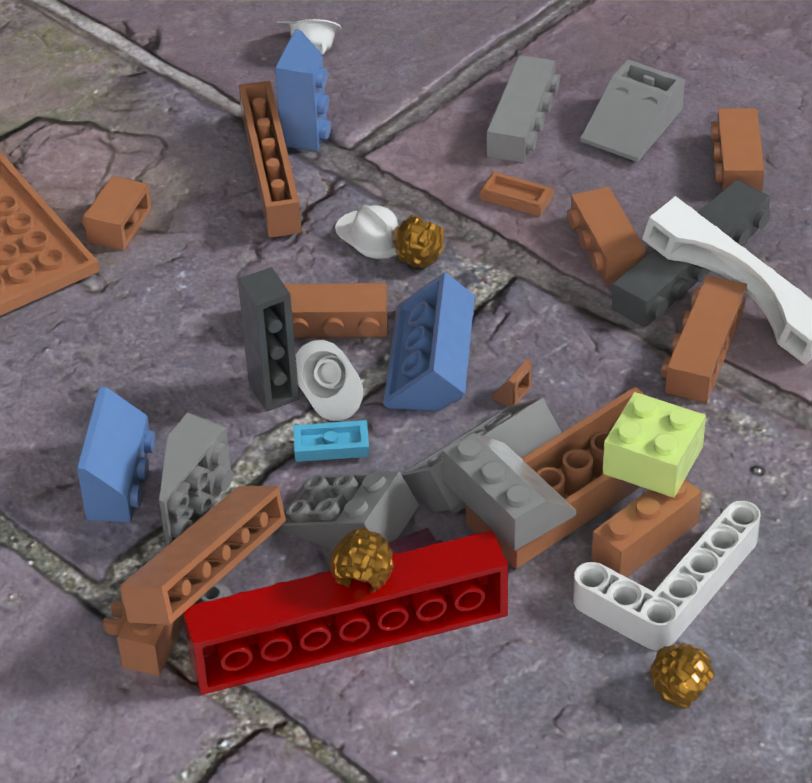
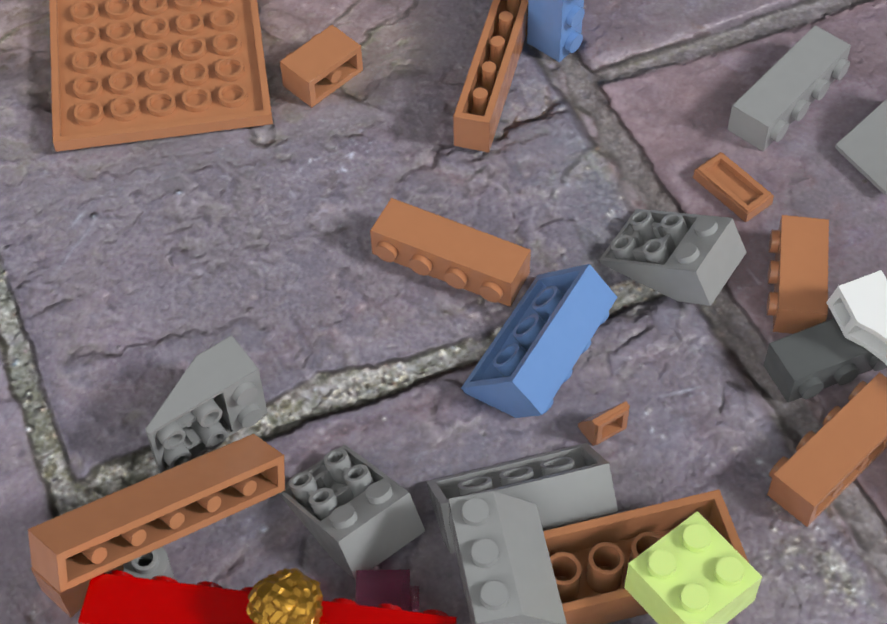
camera: 25 degrees right, 10 degrees up
medium blue slope [77,387,156,523] -> none
dark grey brick [238,267,299,412] -> none
medium azure plate [293,420,369,462] -> none
white piece [295,340,363,421] -> none
white piece [335,205,398,259] -> none
pearl gold piece [392,215,444,269] -> none
none -> light grey slope [599,209,747,306]

